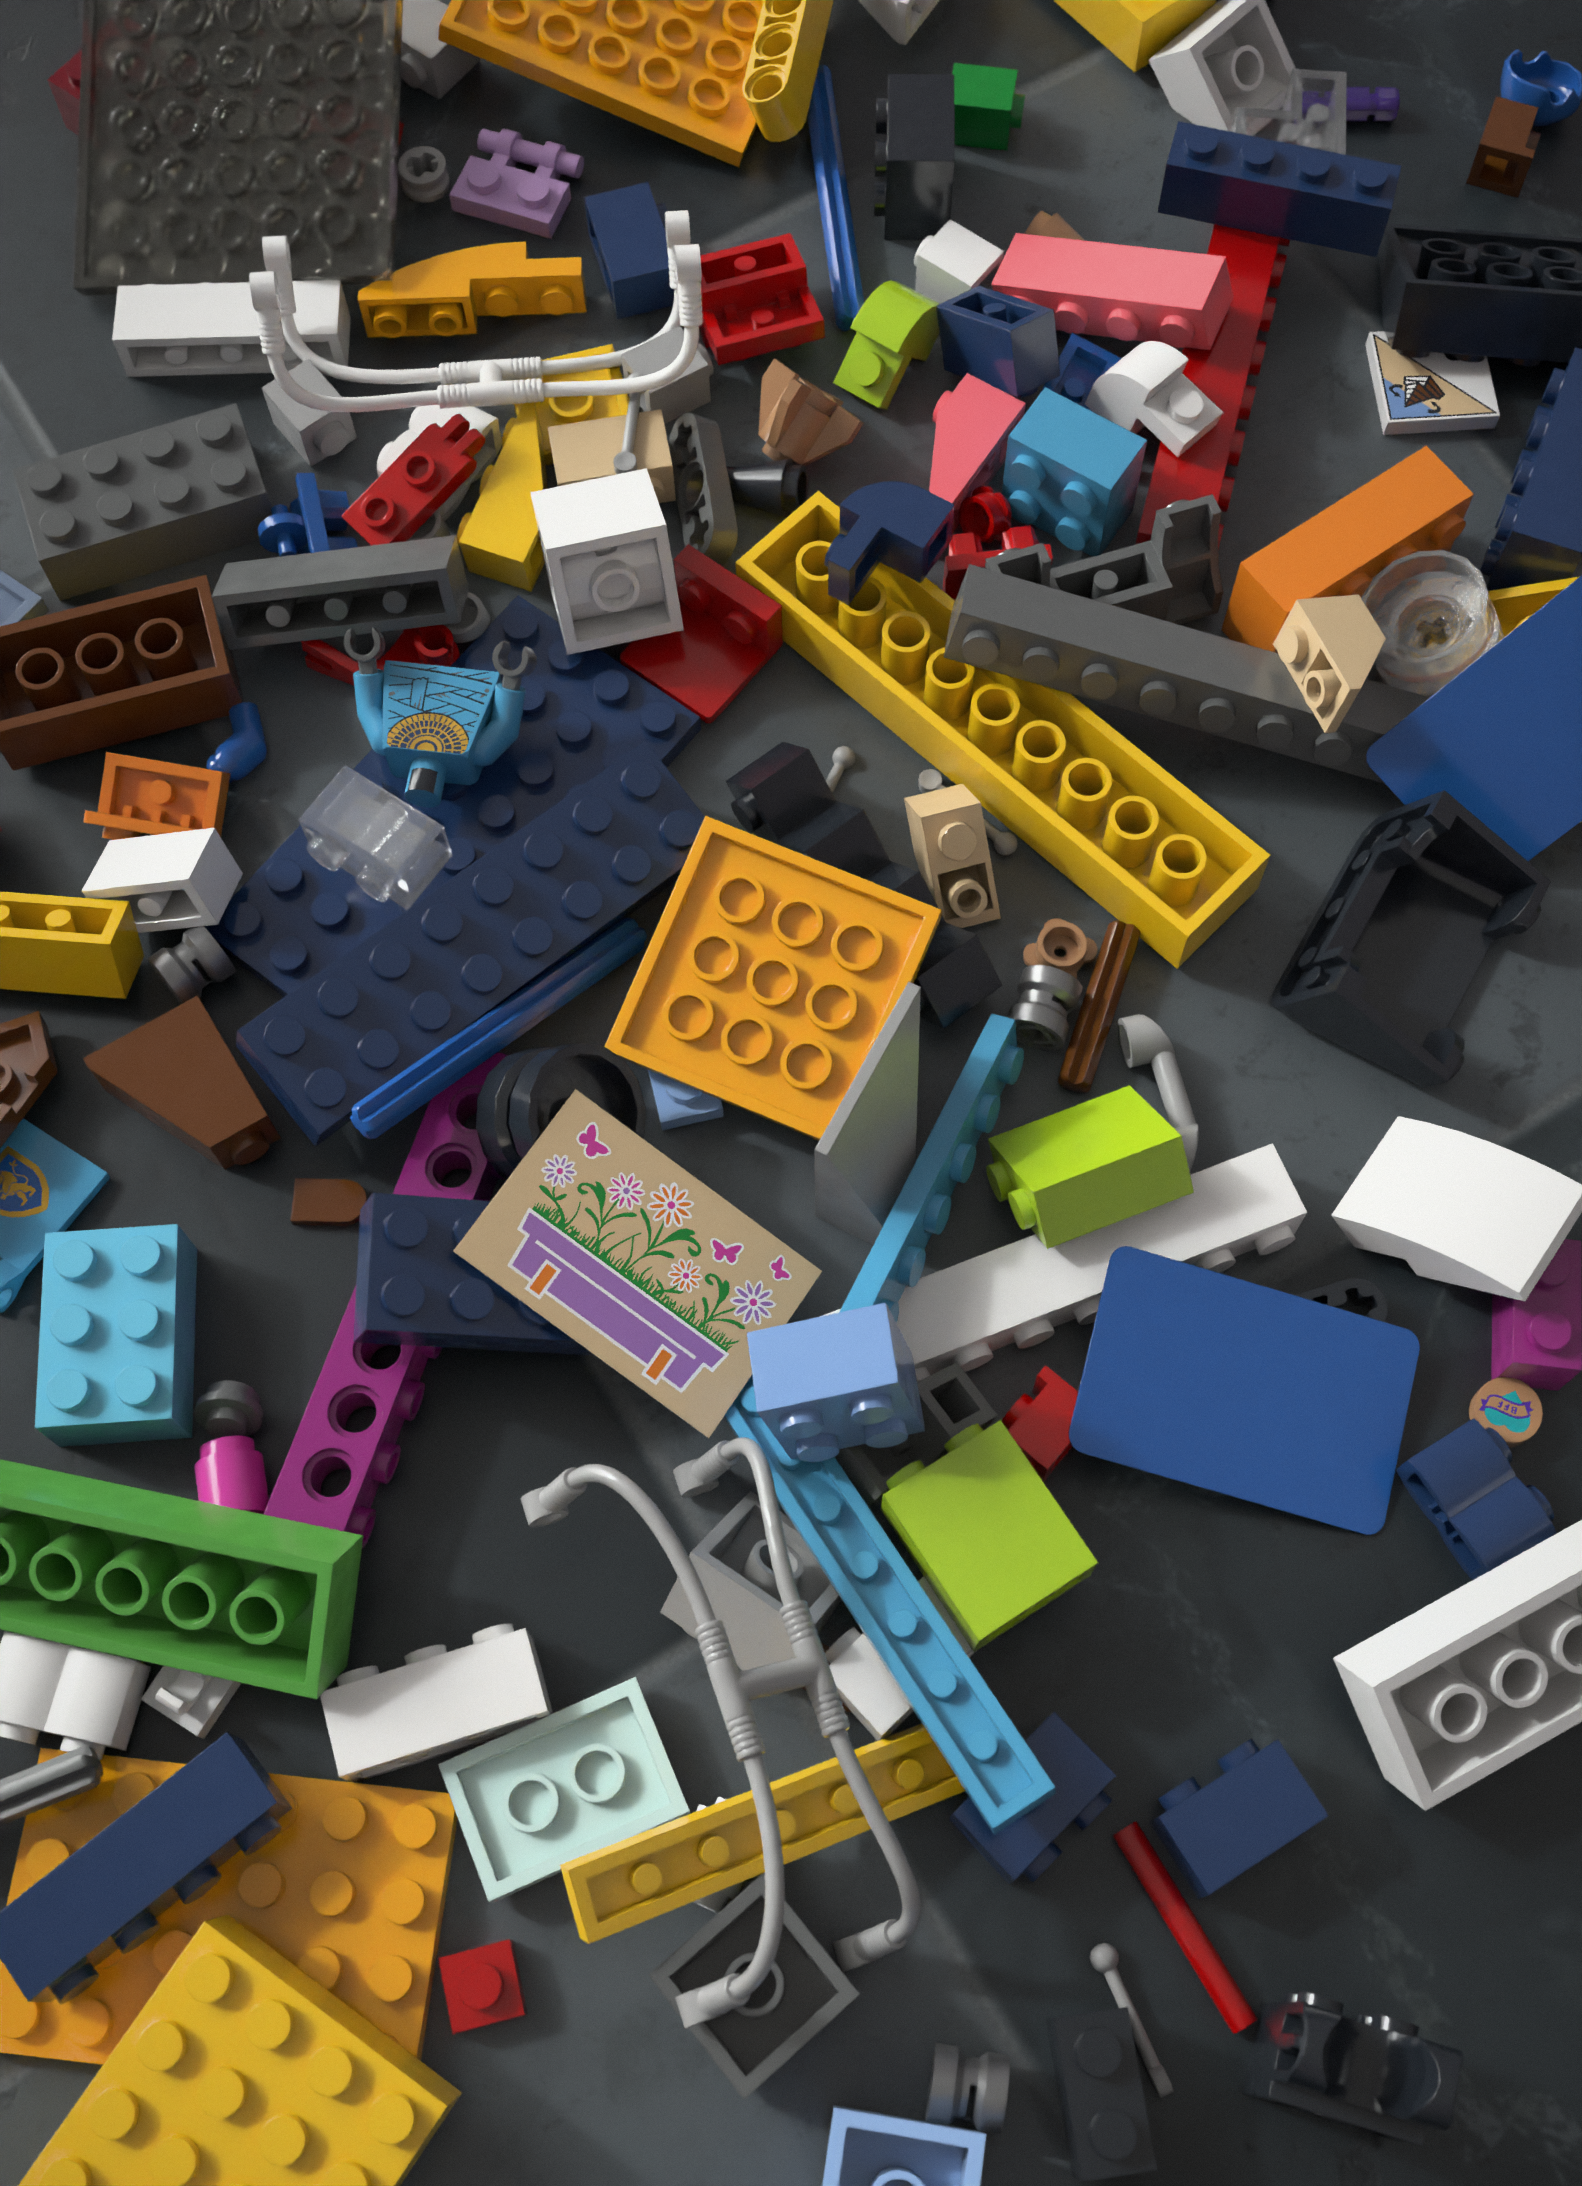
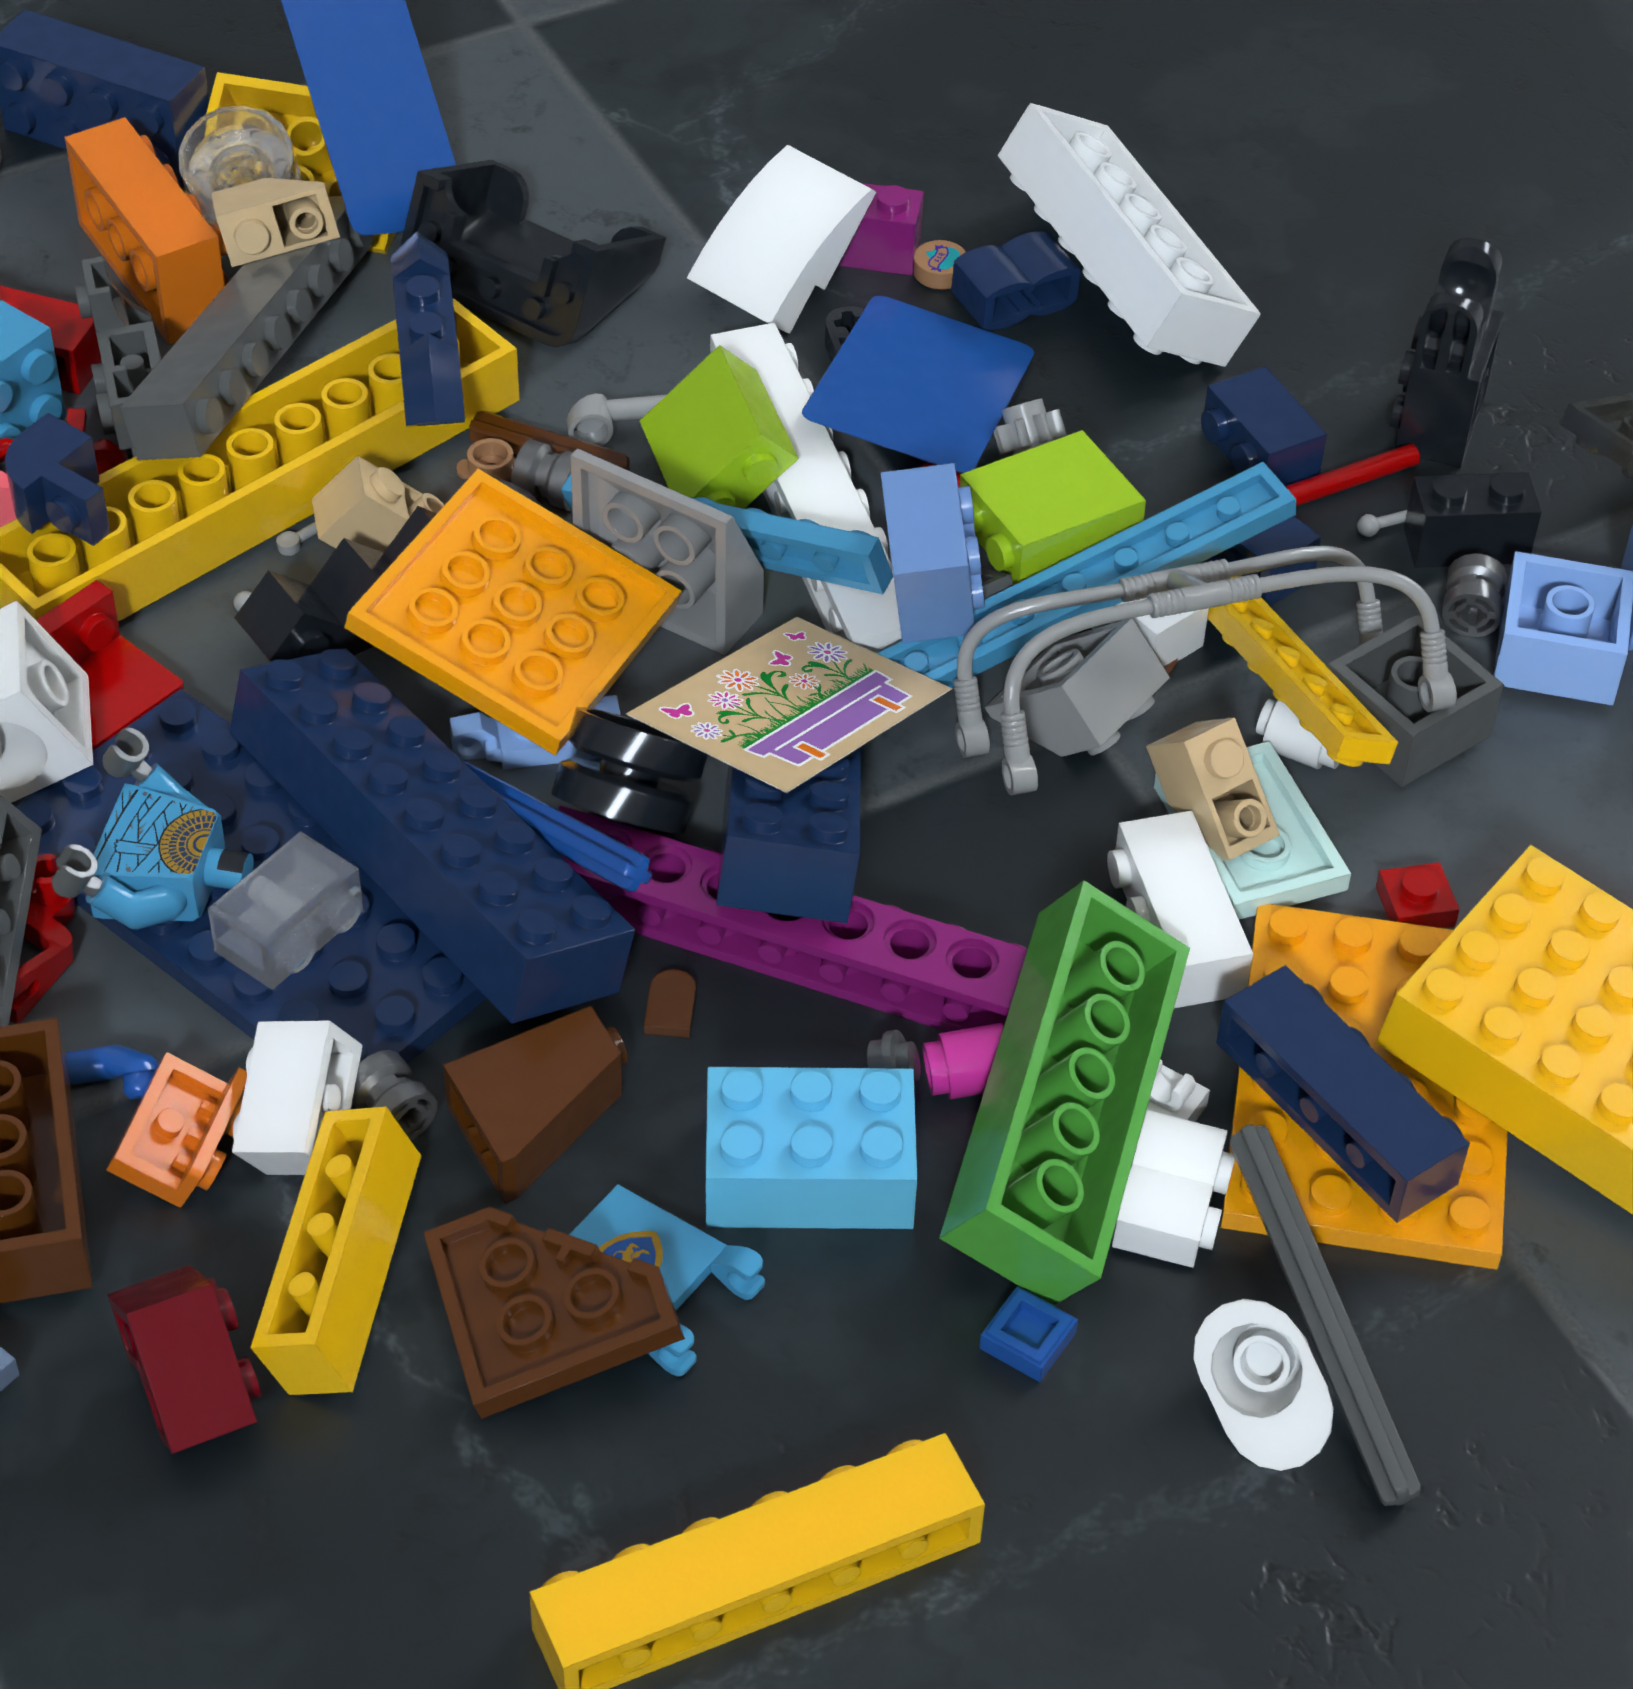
camera: 90 degrees left, 20 degrees down
none -> dark blue brick [390,231,465,427]
none -> light grey gear [994,398,1067,455]
none -> tan slope [1146,718,1280,861]

